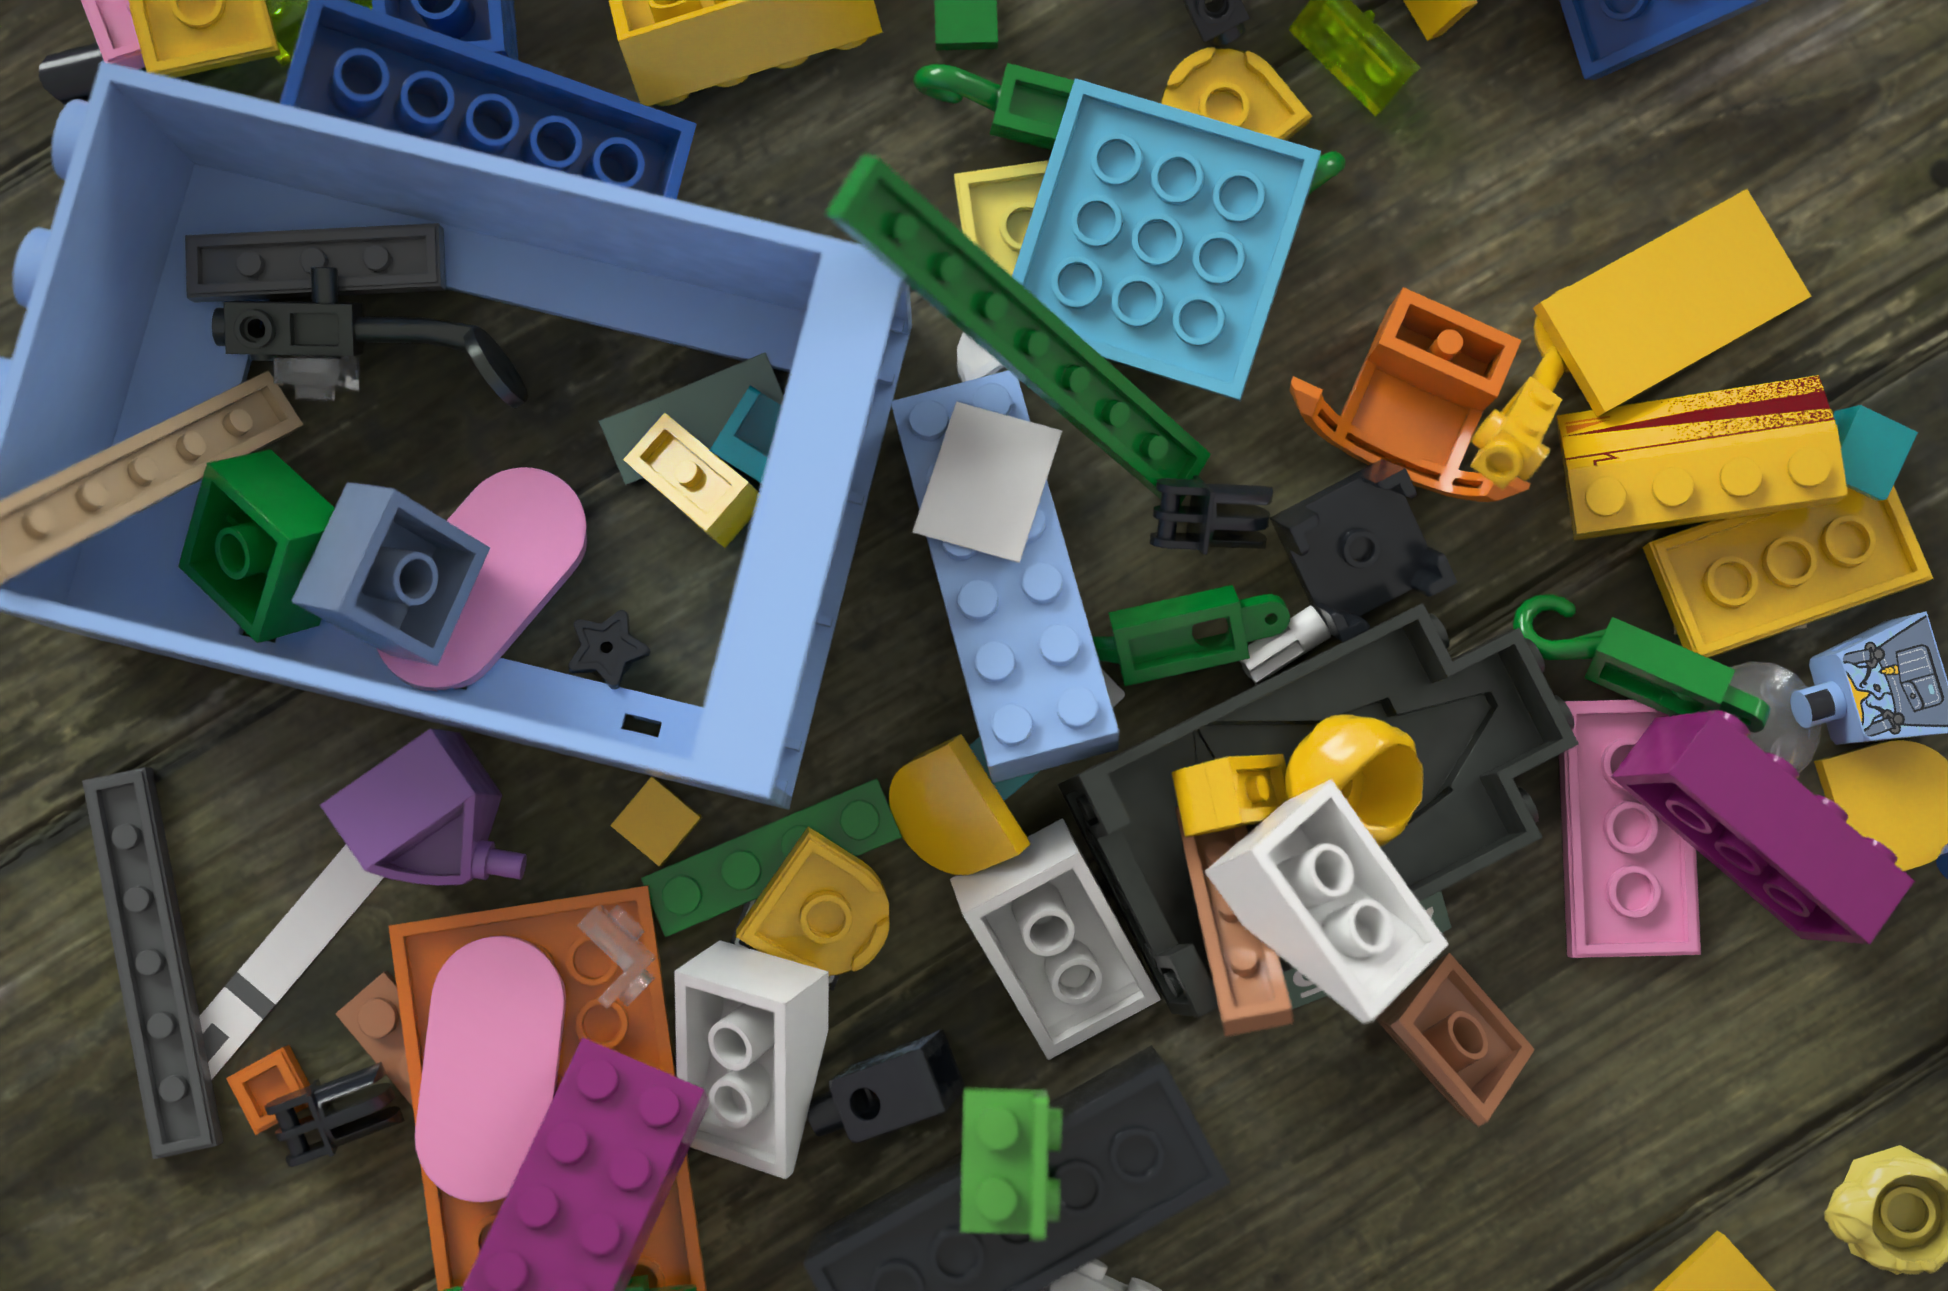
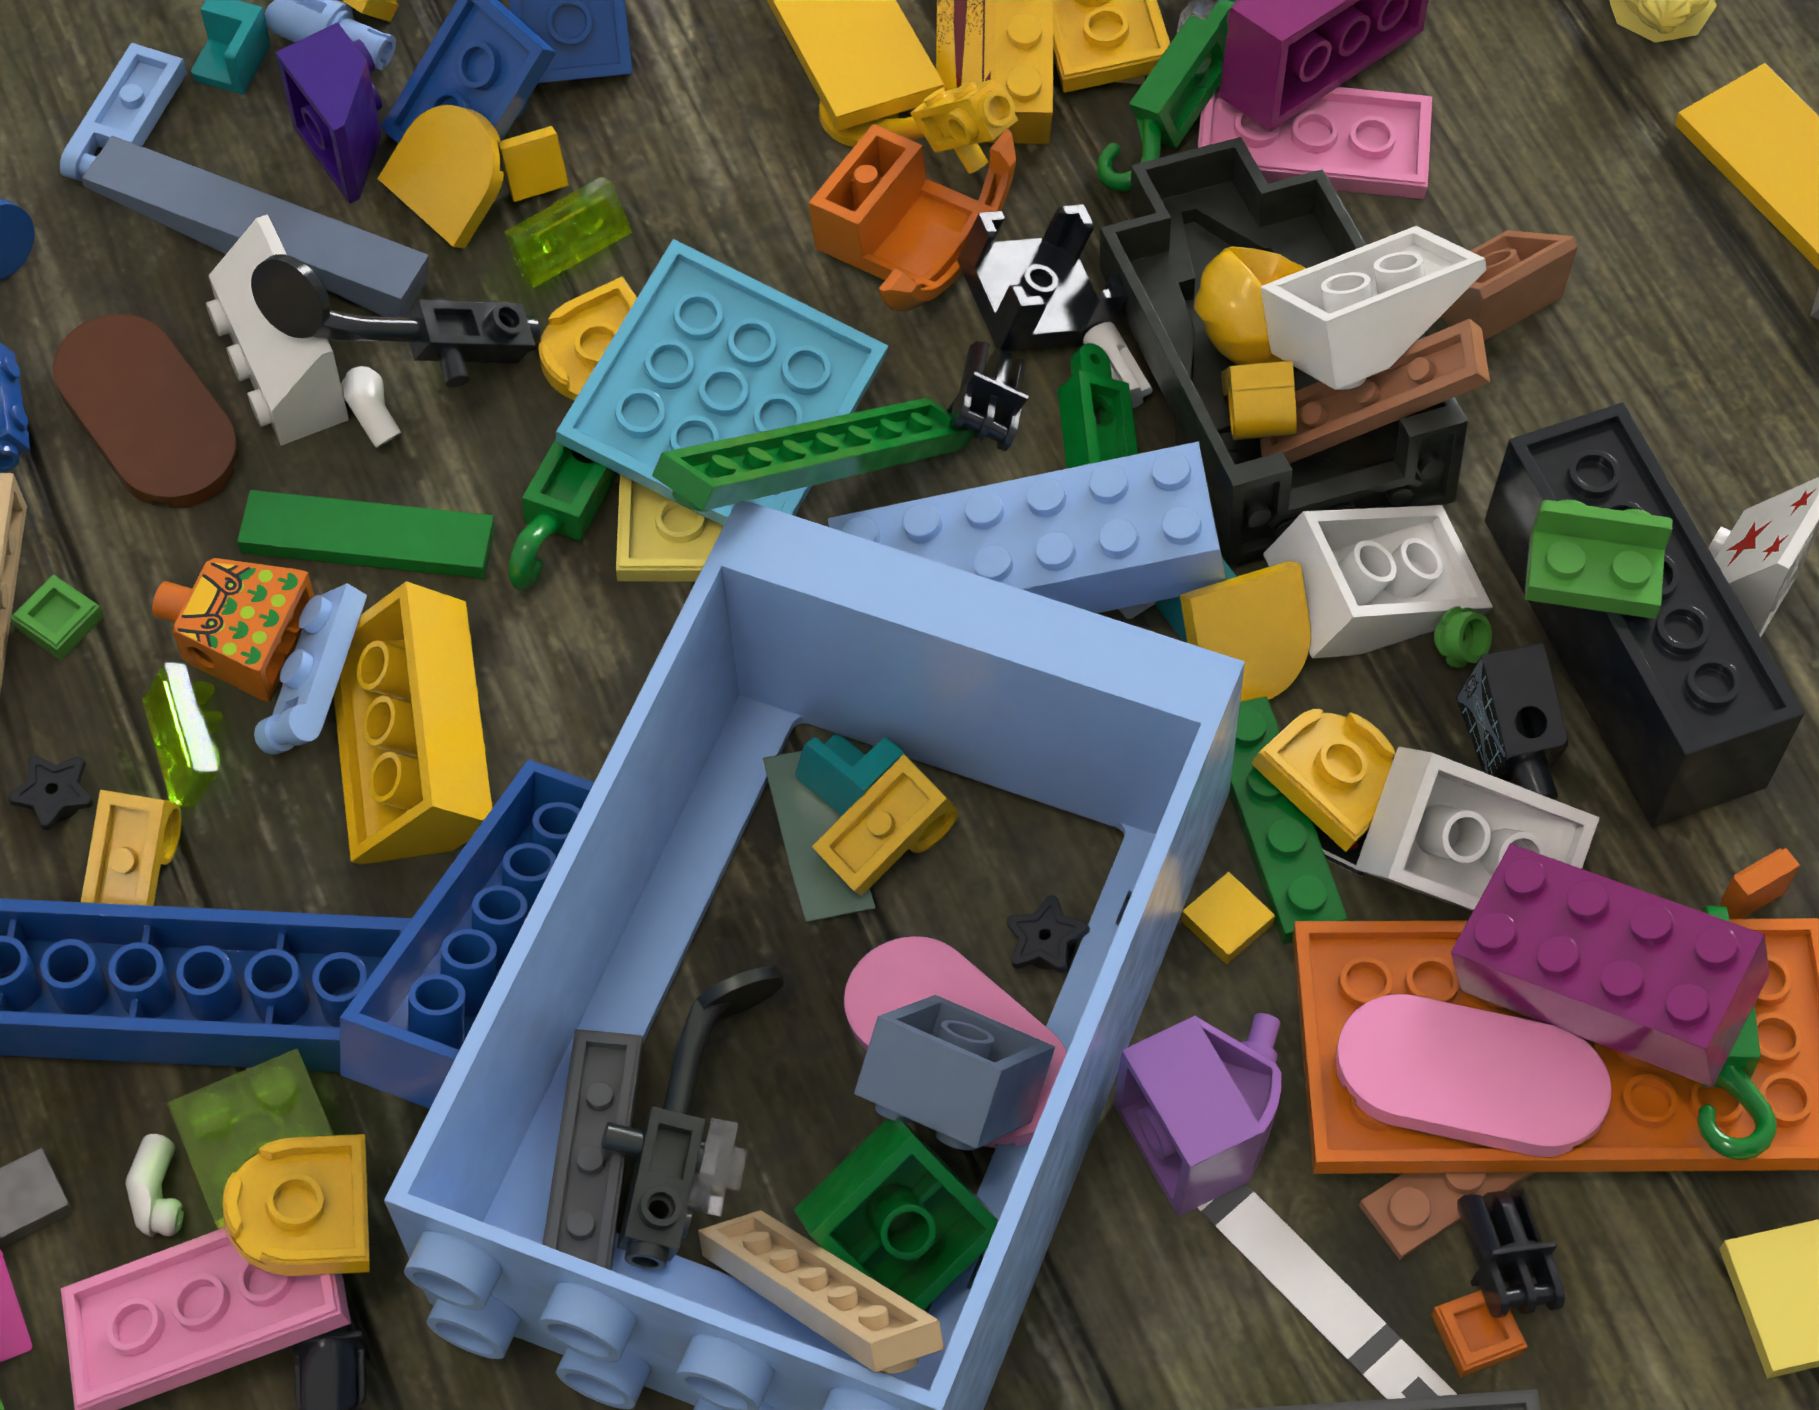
camera: 85 degrees left, 25 degrees down
clear bracket [577,904,657,1009] -> none
white sticker [913,401,1062,563] -> none
none -> bright green plate [1434,606,1492,668]

